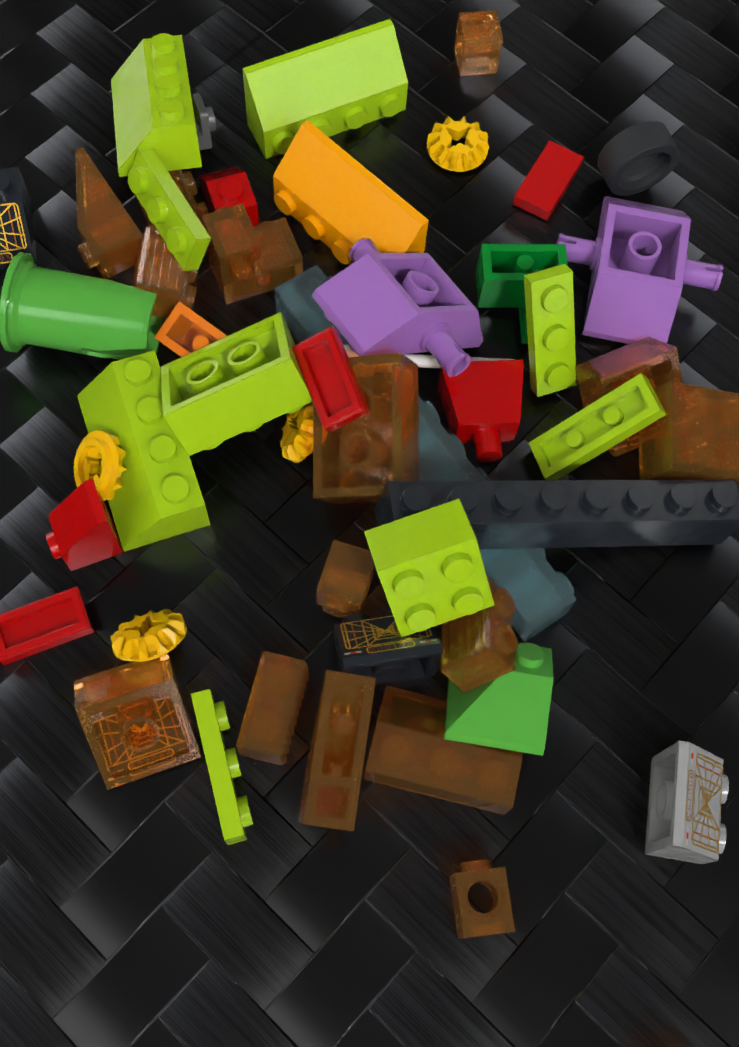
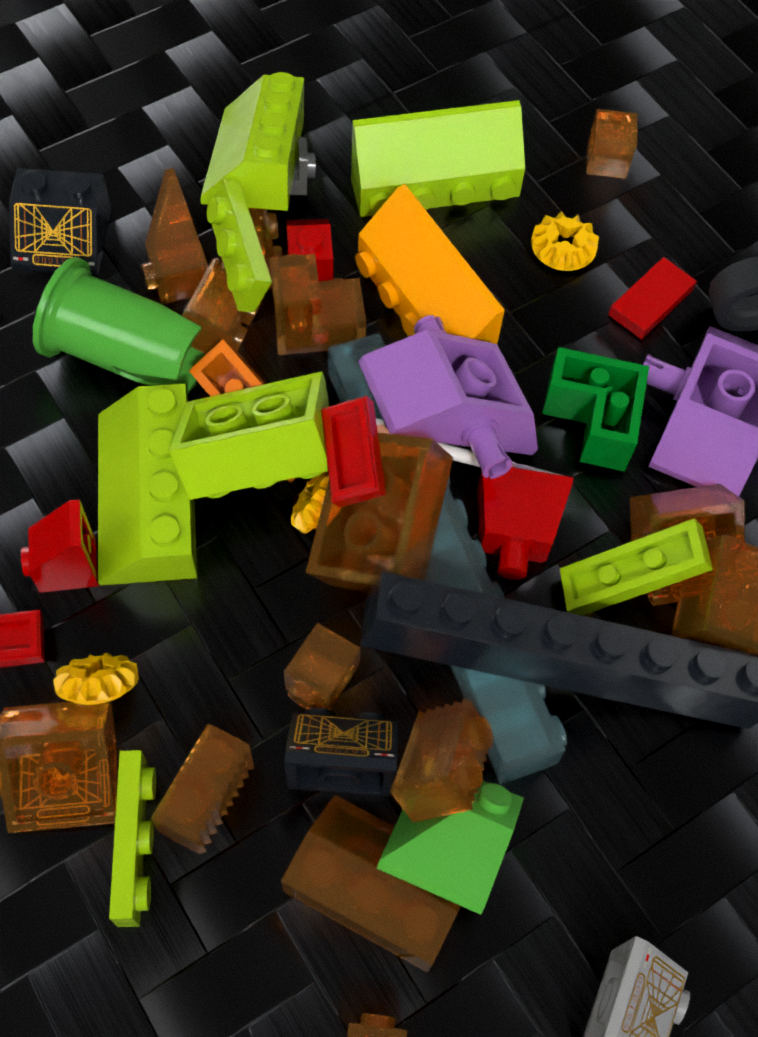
camera: 15 degrees right, 5 degrees down
yellow gear [74,430,127,500] -> none
clear orange slope [298,670,376,831] -> none
lime brick [364,499,495,638] -> none
lime plate [524,264,577,397] -> none

